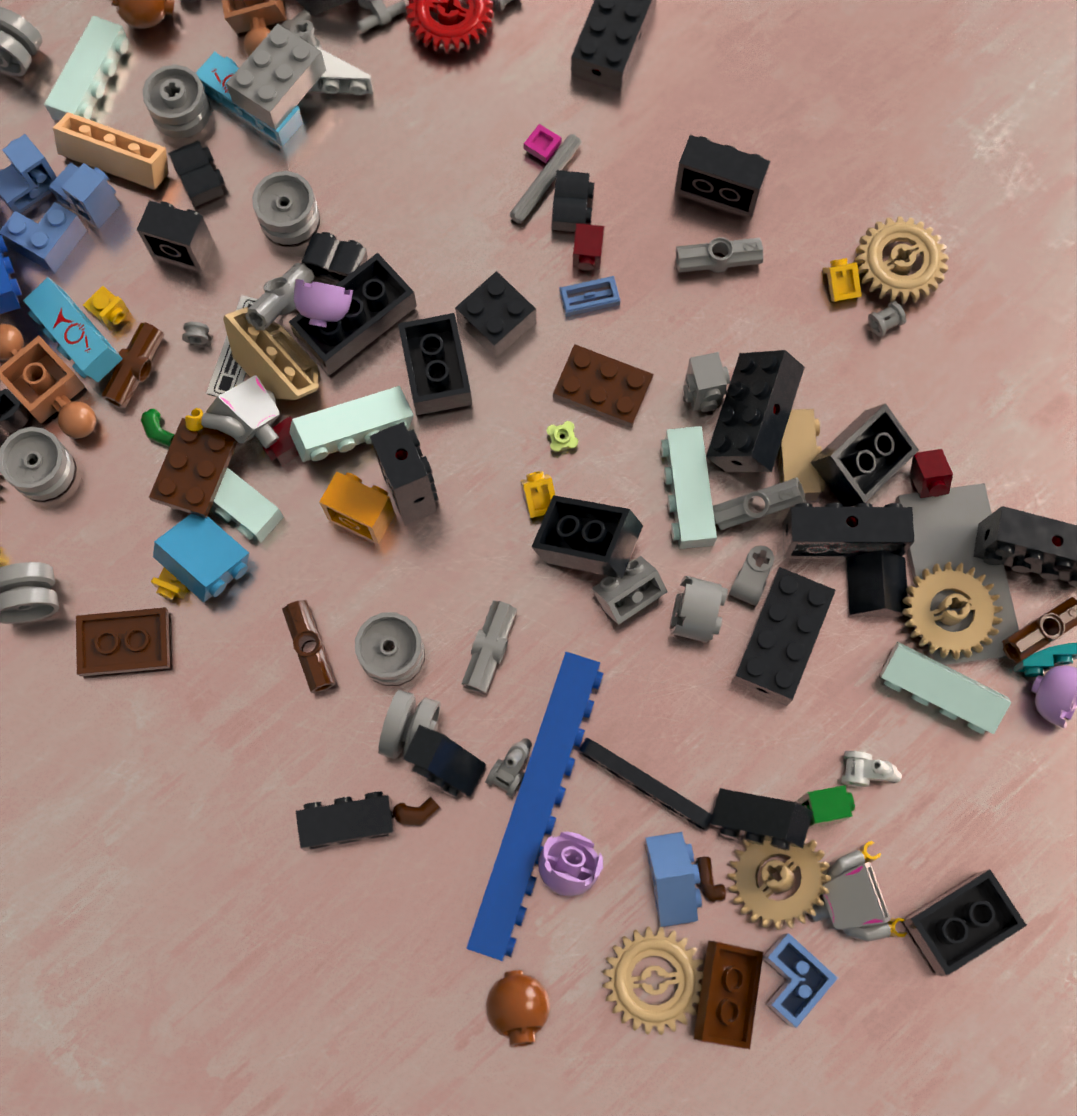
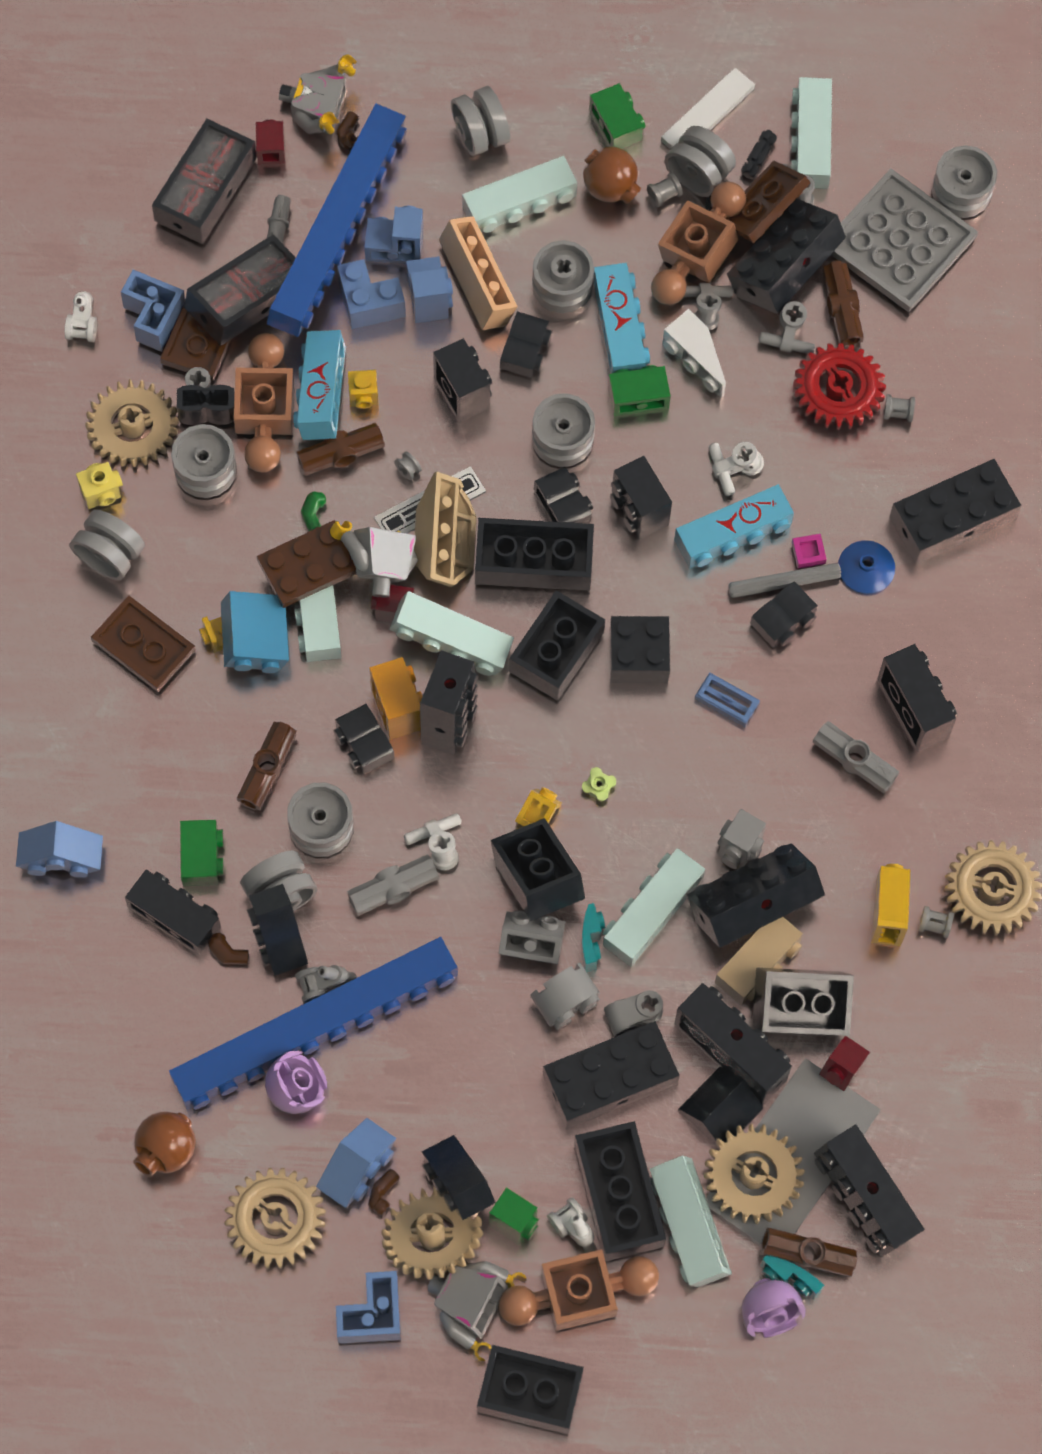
camera: 40 degrees right, 5 degrees down
light grey brick [226,23,326,130] -> none
light grey piece [245,263,315,330] -> none
lavender cylinder [294,279,353,327] -> none
reddish brown plate [553,344,654,428] -> none
dark red brick [573,223,605,271] -> none
black beam [578,738,712,831] -> none
reddish brown plate [693,940,764,1049] -> none
light grey piece [713,477,806,530] -> none
yellow bracket [823,258,862,302] -> none
none -> medium blue brick [16,821,103,878]
none -> green brick [180,820,224,887]
none -> black brick [333,704,395,774]
none -> white piece [404,813,462,870]
none -> nougat brick [499,1249,659,1331]
none -> black brick [574,1121,666,1261]
none -> teal slope [581,903,605,972]
none -> green brick [608,365,671,416]
none -> black brick [610,456,672,540]
none -> medium azure brick [674,484,794,568]
none -> white piece [708,442,764,496]
none -> blue dish [838,540,895,595]
none -> yellow slope [871,864,910,946]

